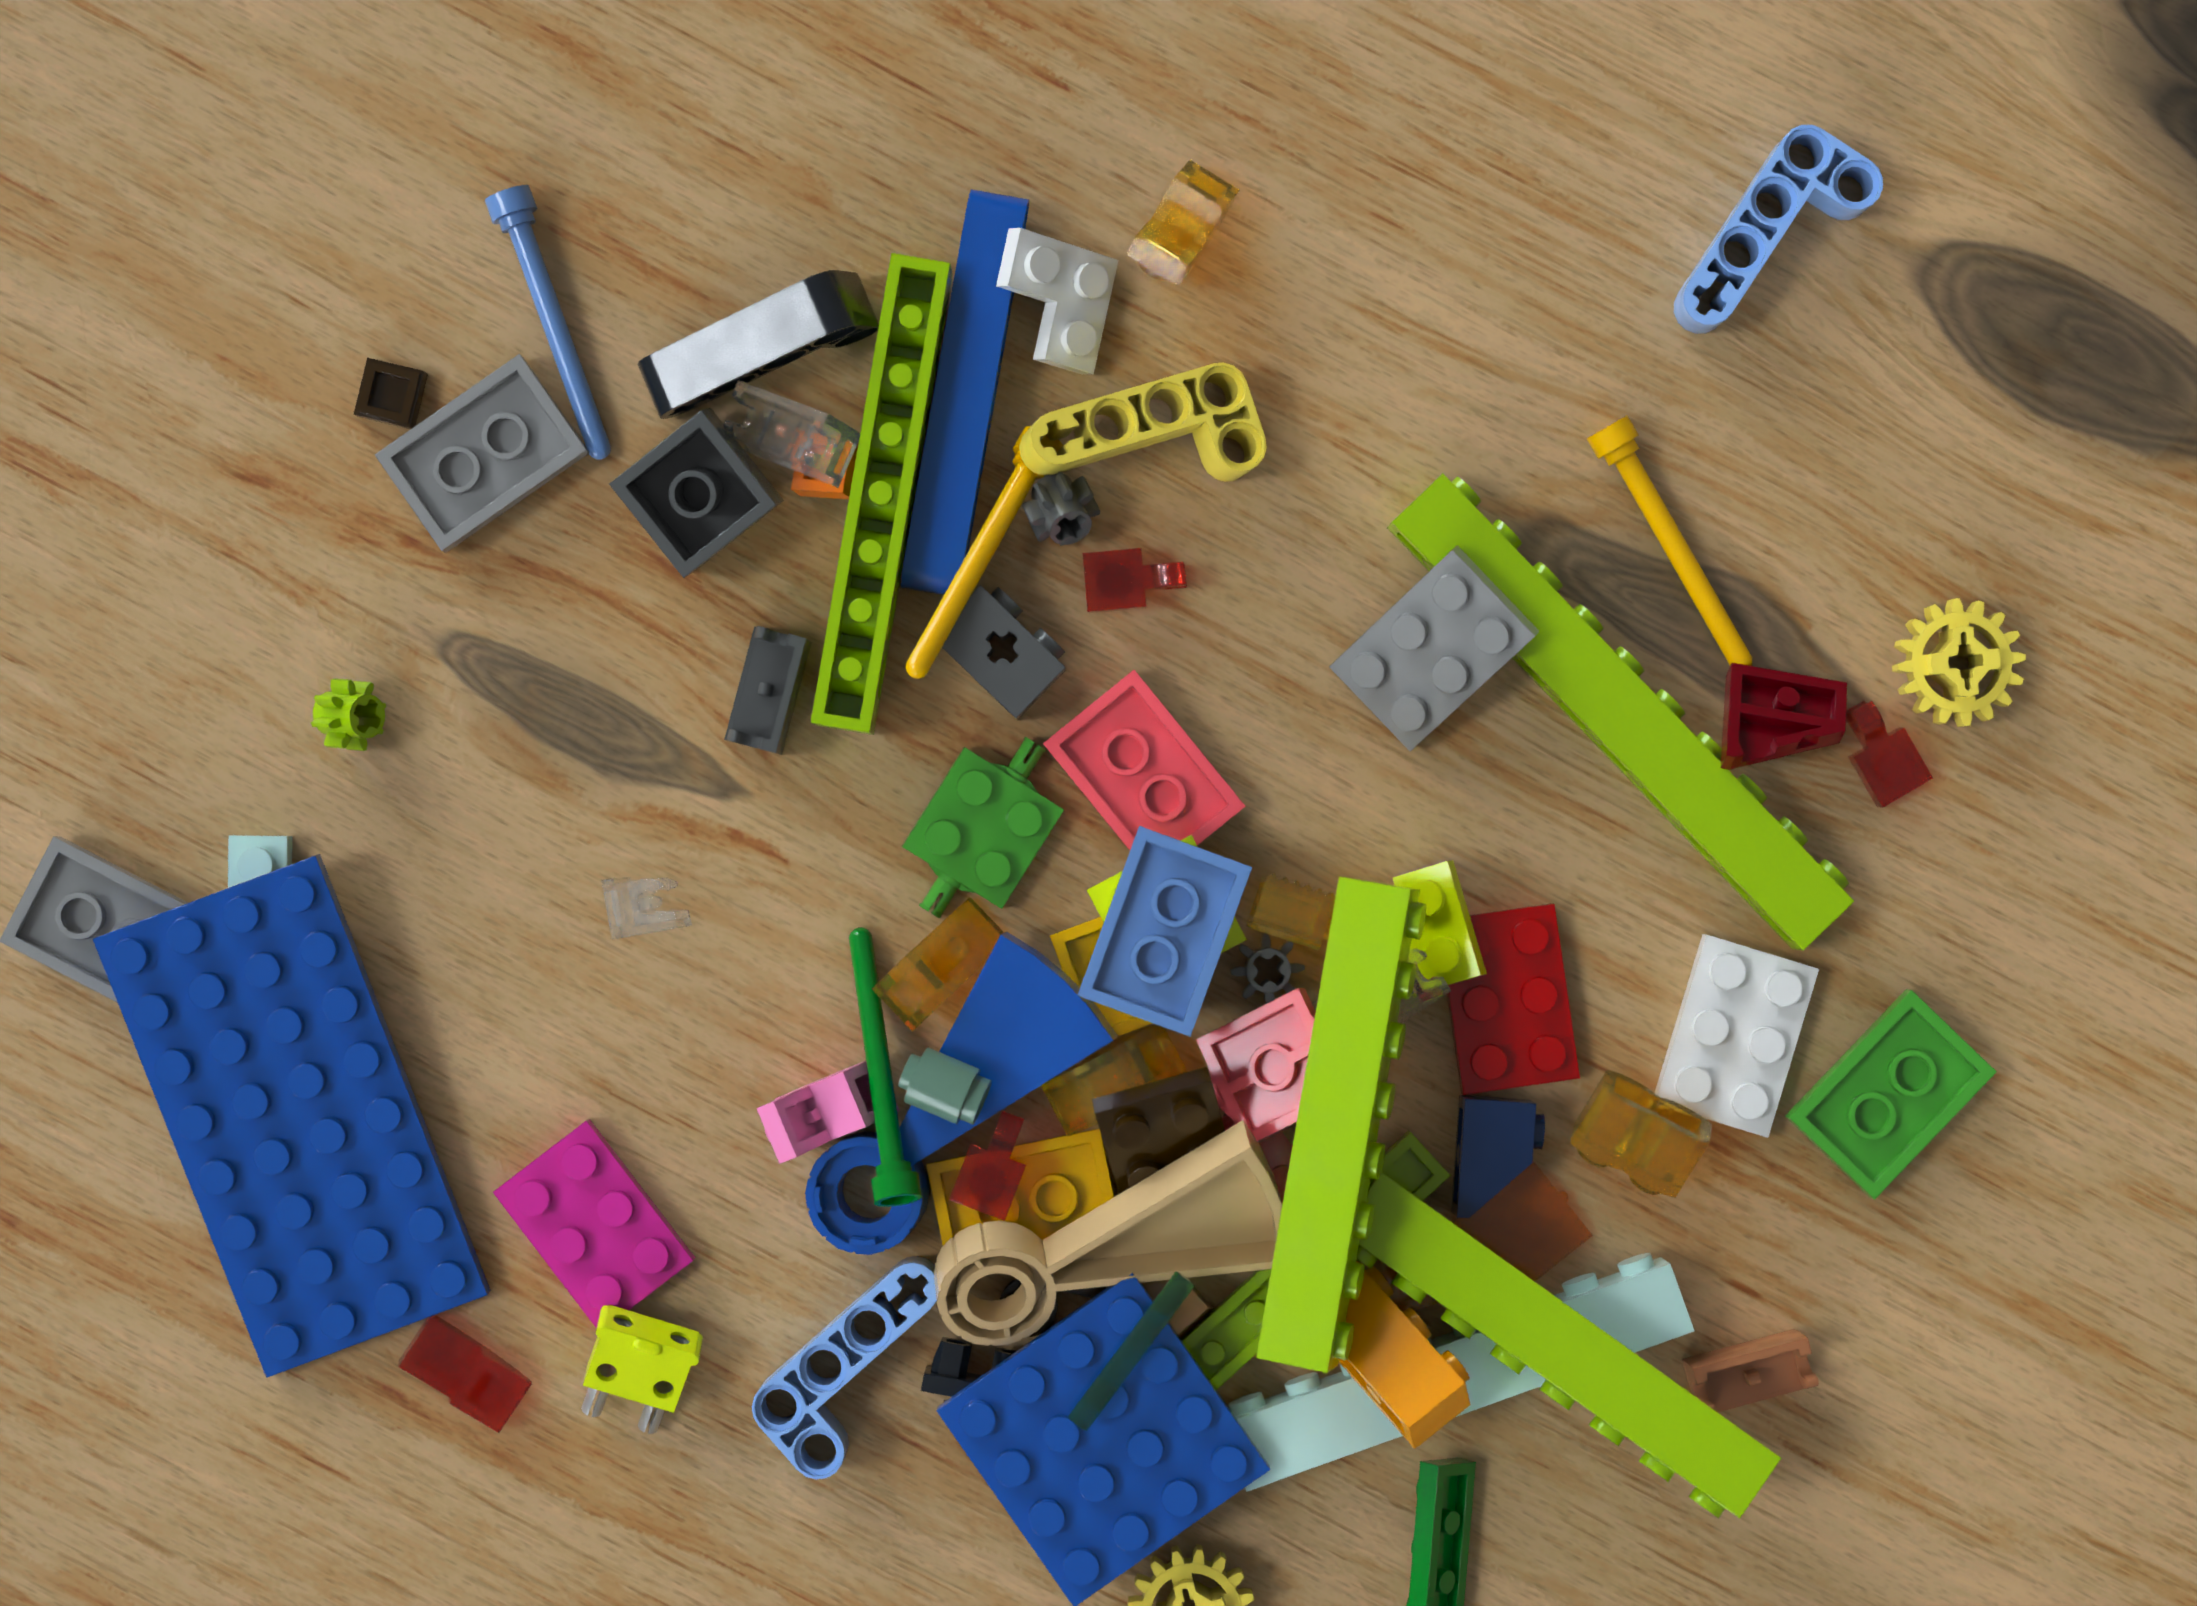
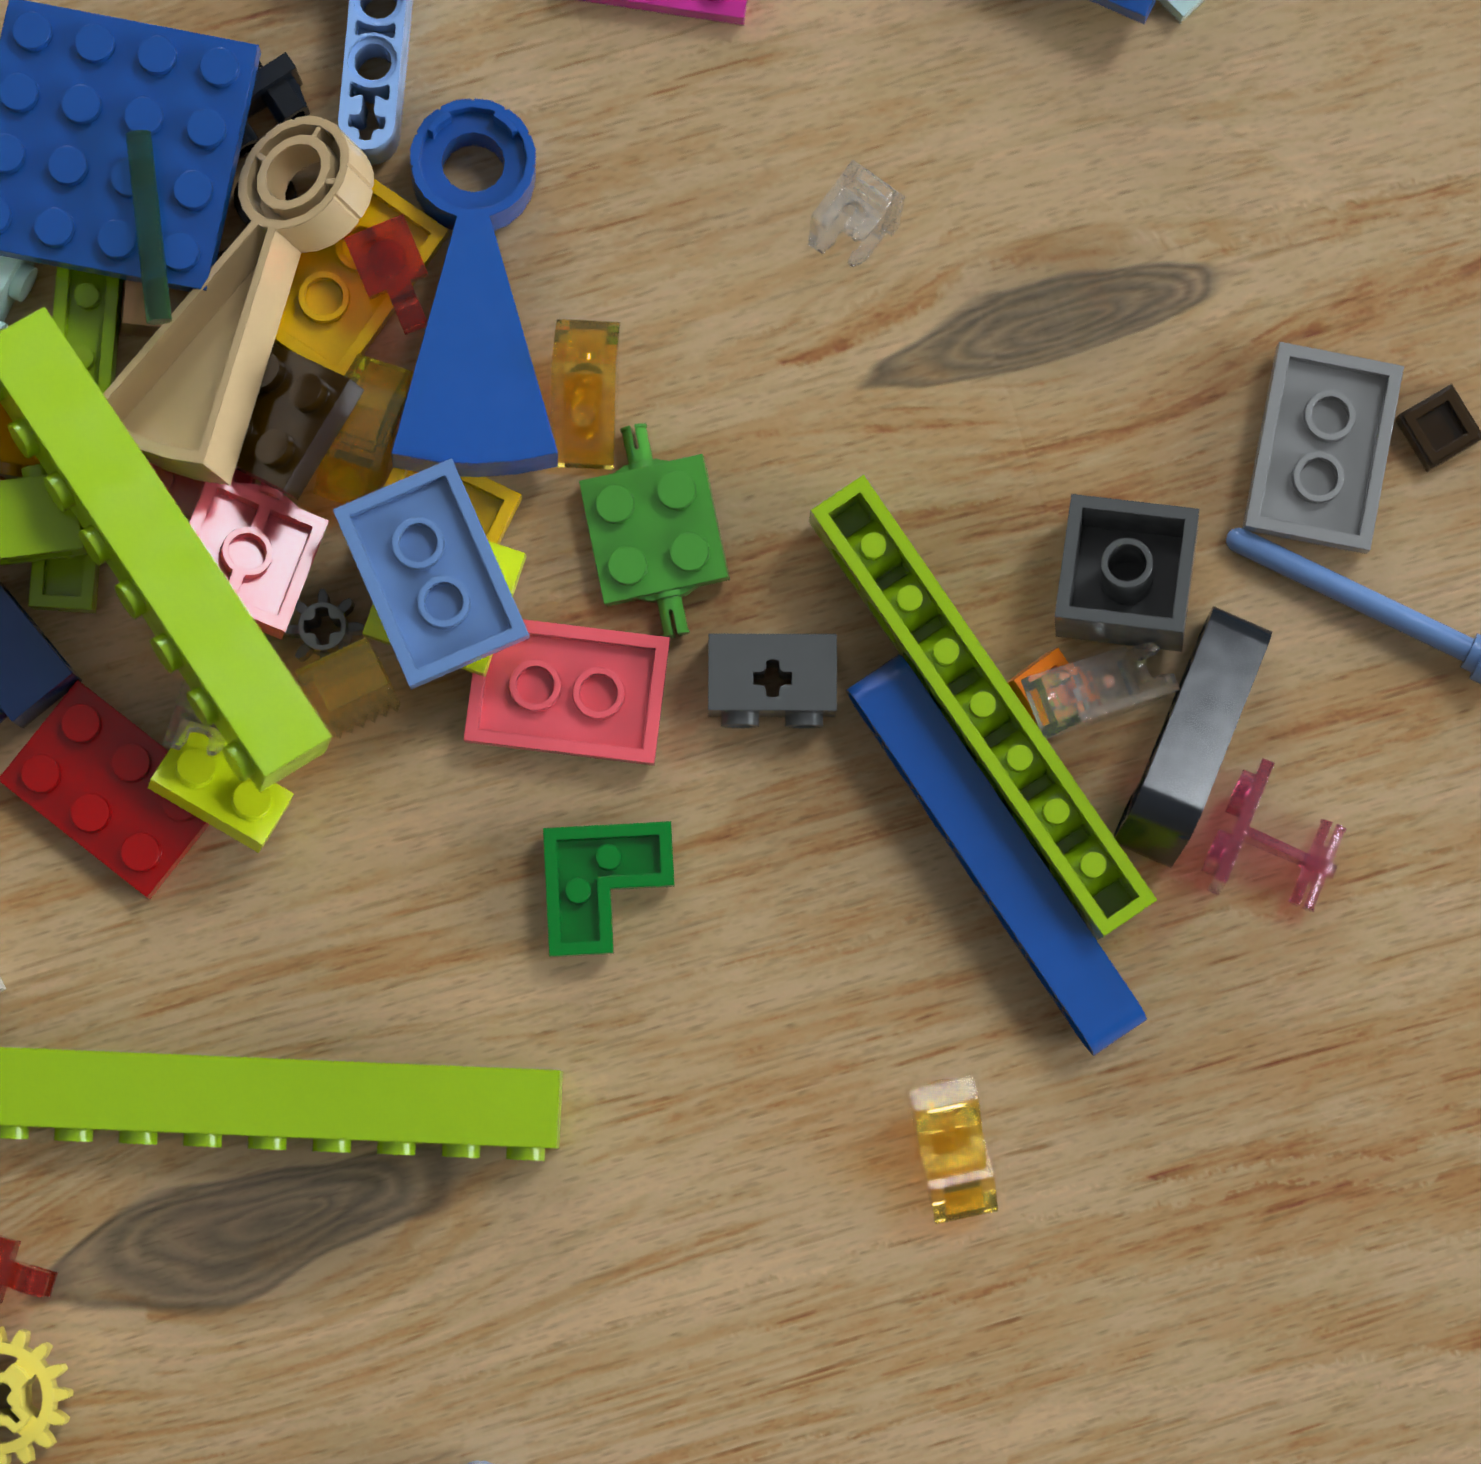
camera: 130 degrees right, 5 degrees down
lime gear [311,678,387,751] -> none
dark grey hinge [724,626,812,755] -> none
bright pink brick [756,1061,900,1164] -> none
green piece [849,927,922,1207] -> none
sand green brick [898,1047,992,1125] -> none
yellow piece [906,426,1064,679] -> none
white plate [996,228,1119,374] -> none
light yellow beam [1019,362,1267,482] -> none
dark grey gear [1022,472,1100,546] -> none
clear red plate [1082,548,1187,613] -> none
light grey plate [1329,545,1539,751] -> none
yellow piece [1587,415,1752,666] -> none
dark red wing [1721,663,1847,770] -> none
none -> green plate [543,821,675,957]
none -> clear pink plate [1201,758,1347,912]

